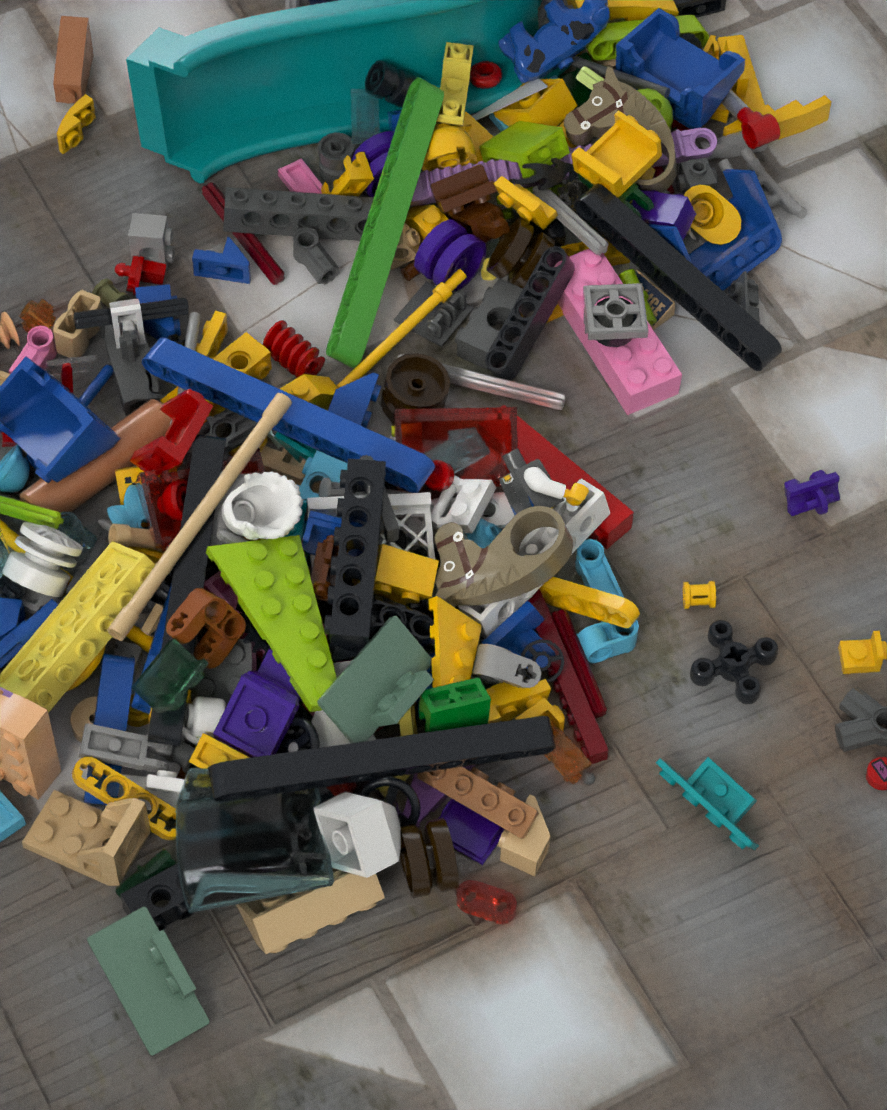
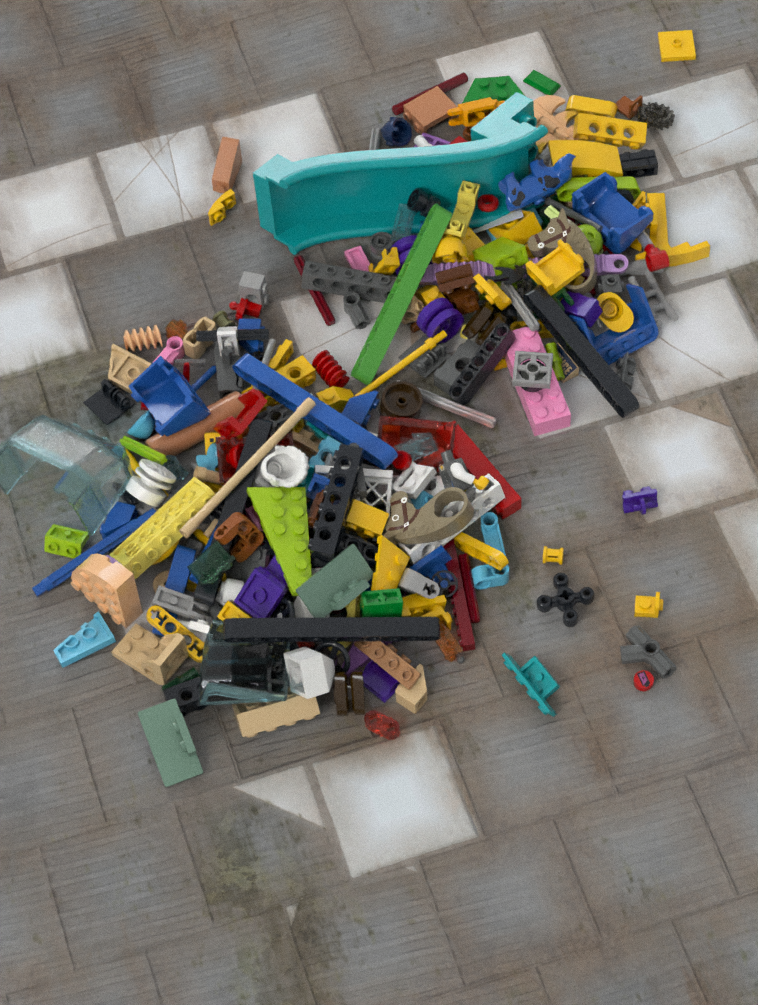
camera: 15 degrees right, 0 degrees up
blue slope [192,237,251,284] -> none

